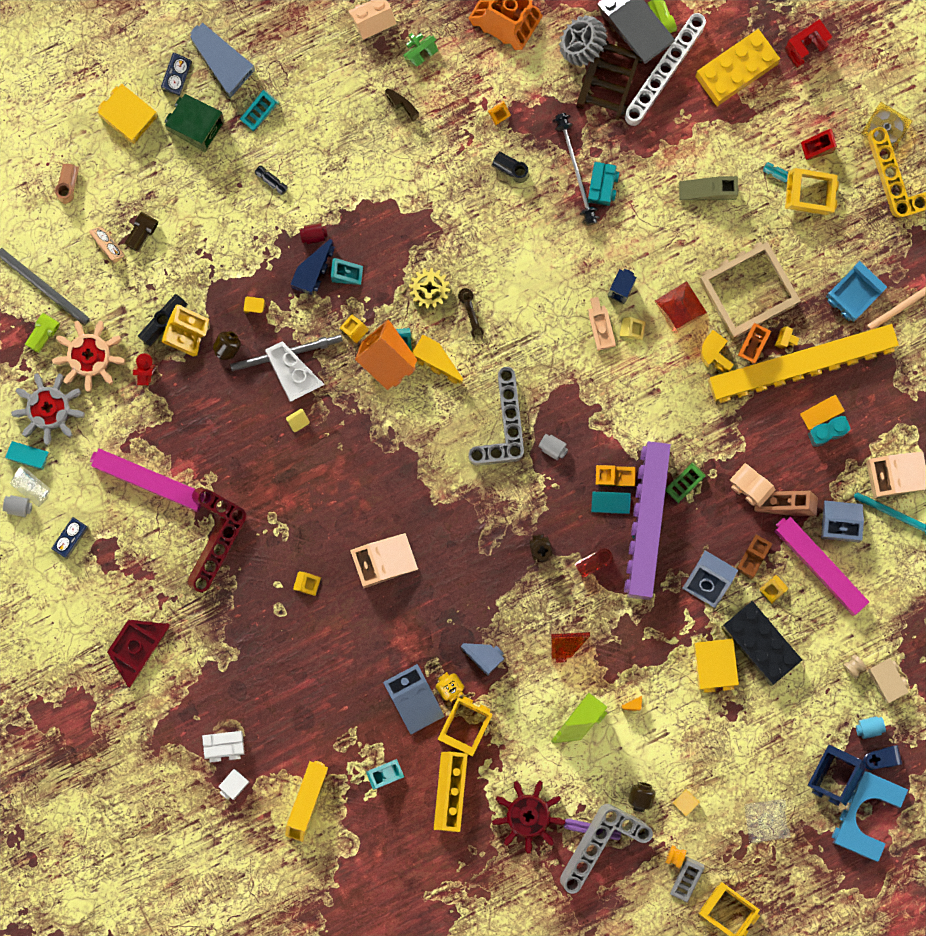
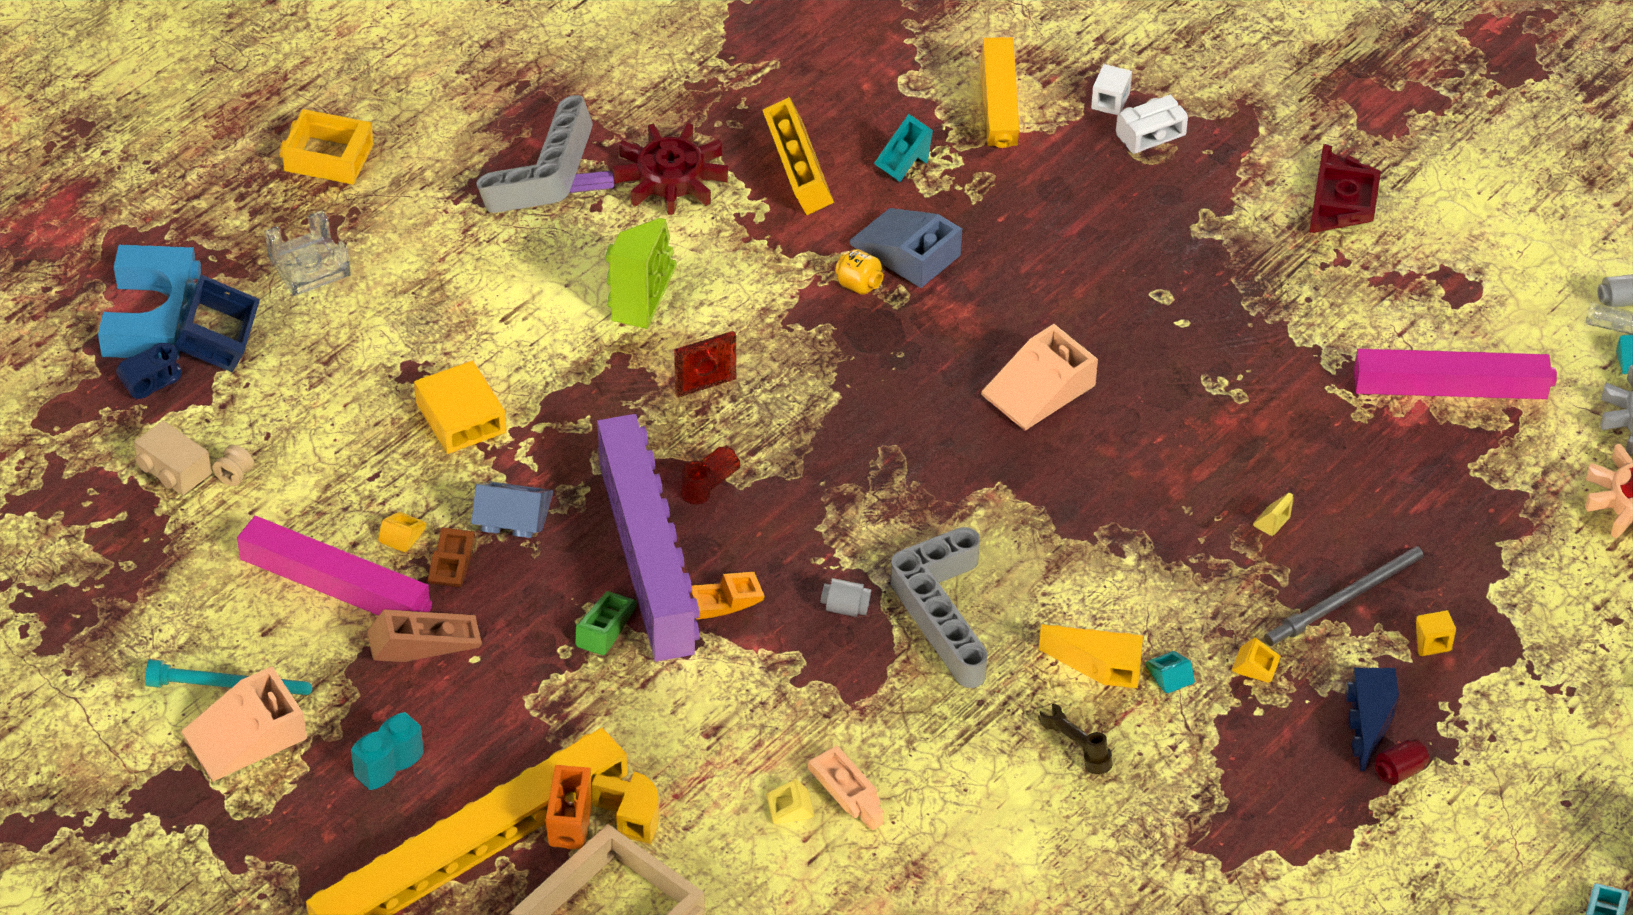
camera: 160 degrees right, 35 degrees down
slope [51,517,89,559] -> none
red hips [133,353,156,385] -> none
black piece [138,293,188,347] -> none
yellow slope [162,304,209,357] -> none
dark red beam [187,487,246,593] -> none
dark brown head [213,331,241,360] -> none
black axle [255,165,288,195] -> none
white wing [265,341,325,401] -> none
yellow slope [293,571,321,596] -> none
teal slope [331,258,363,285] -> none
orange slope [355,320,417,390] -> none
light yellow gear [409,268,450,310] -> none
yellow window [438,696,493,757] -> none
sand blue slope [461,643,504,676] -> none
dark brown connector [529,534,552,562] -> none
teal slope [591,492,631,514] -> none
dark blue brick [608,269,637,304] -> none
light orange slope [621,696,642,711] -> none
dark brown head [628,782,656,812] -> none
clear red slope [654,281,707,333] -> none
light orange wheel [665,845,687,868] -> none
light grey slope [670,857,704,903] -> none
yellow slope [672,789,700,816] -> none
black brick [721,601,802,686] -> none
light nougat brick [730,463,775,507] -> none
yellow tile [775,326,799,349] -> none
light orange slope [800,395,845,430] -> none
sand blue slope [821,501,864,543] -> none
medium azure brick [856,716,886,739] -> none

